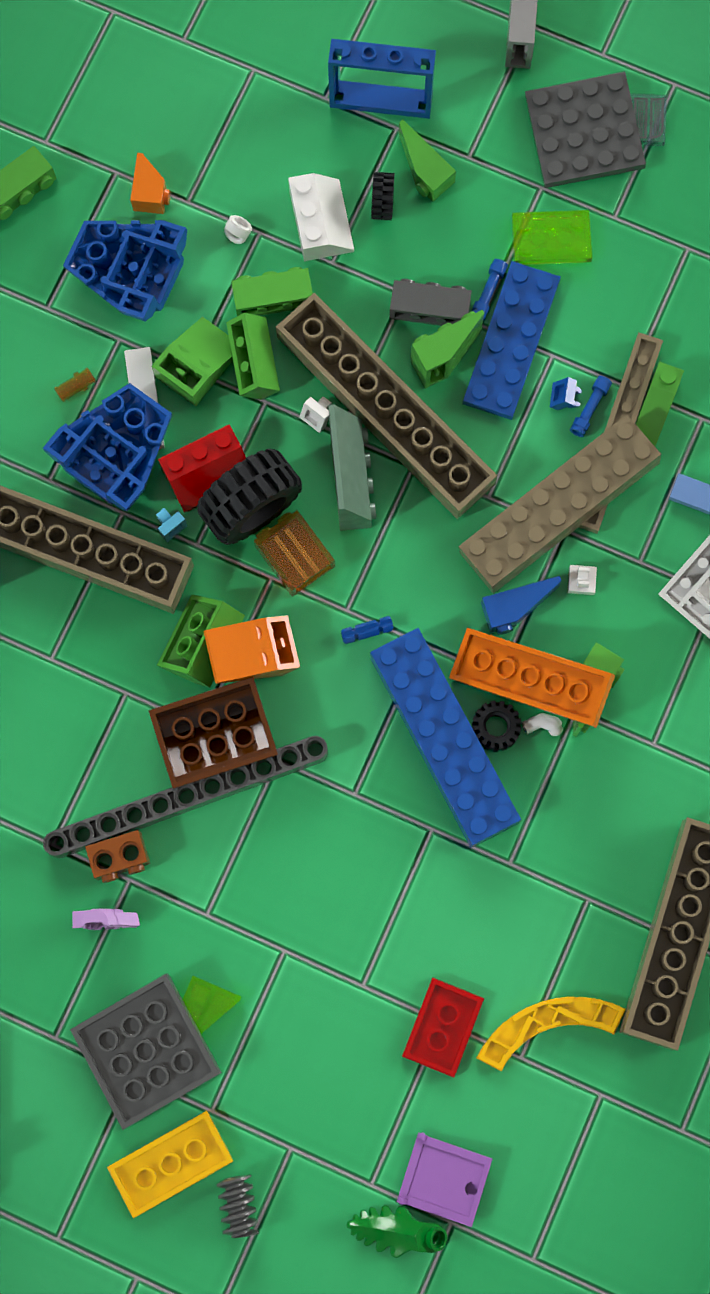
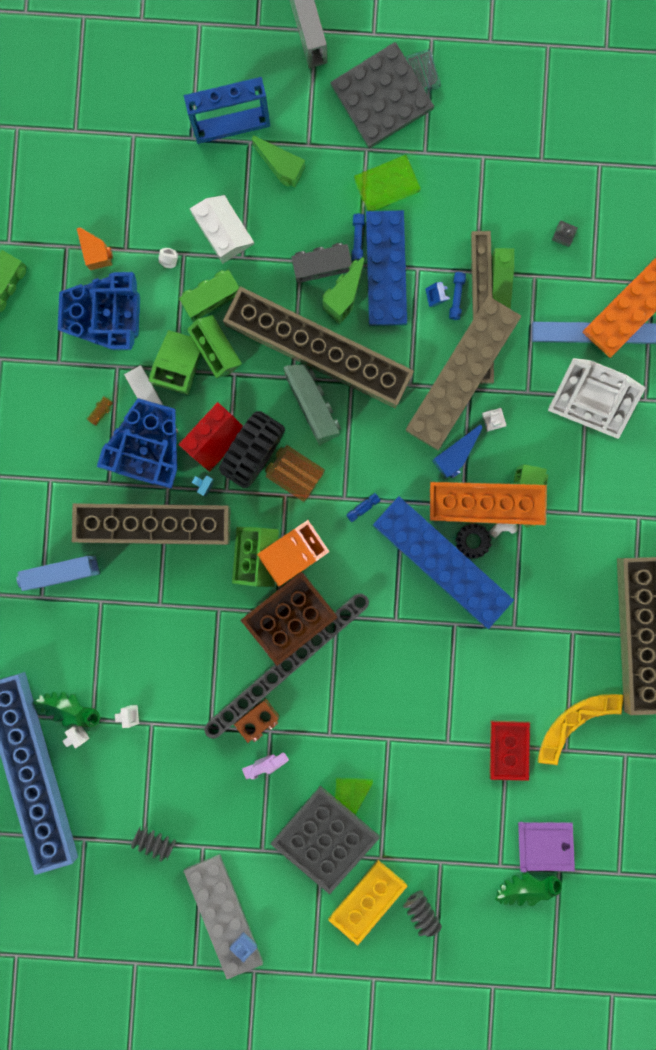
camera: 20 degrees left, 10 degrees up
white tile [299,397,332,433] -> none
black tyre [371,172,395,221] -> none

